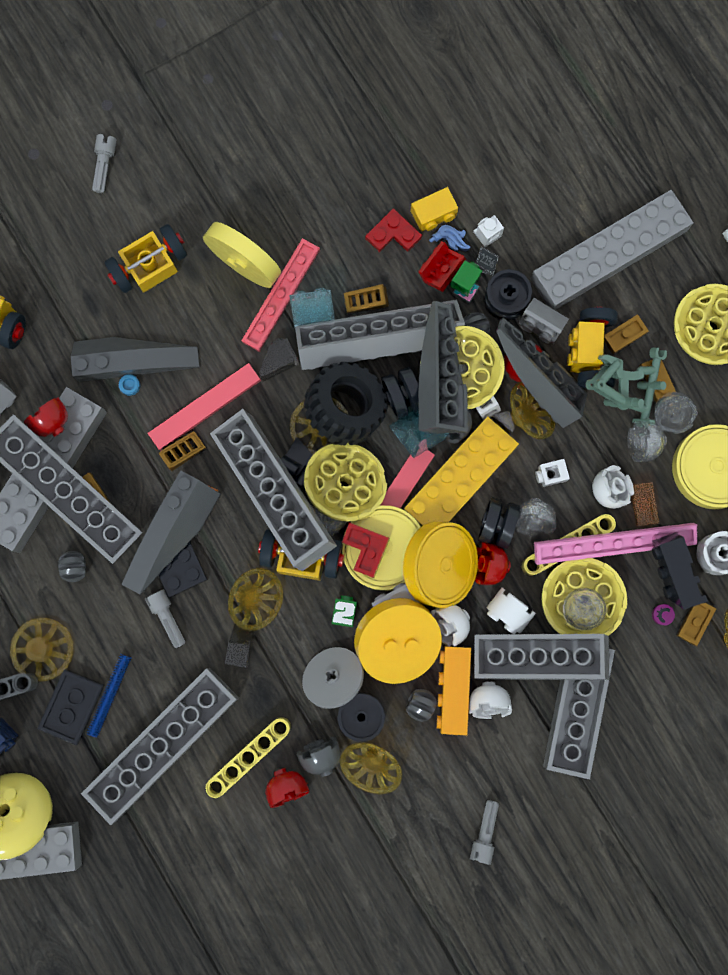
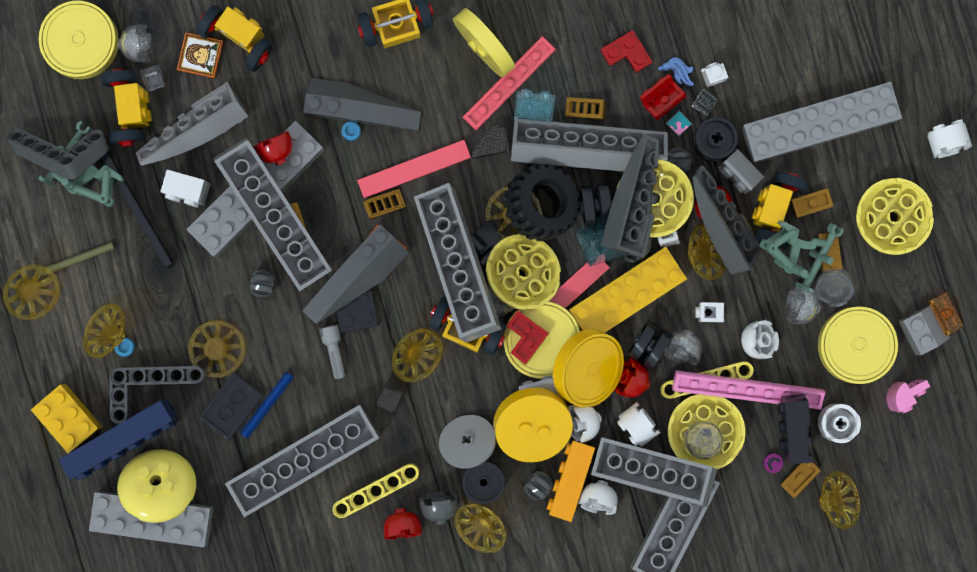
camera: 10 degrees right, 5 degrees up
brick [332,595,357,627] -> none
yellow brick [411,187,458,232] -> none
green brick [450,261,482,297] -> none
clear slope [492,411,515,435] -> none
clear orange plate [632,482,659,527] -> none

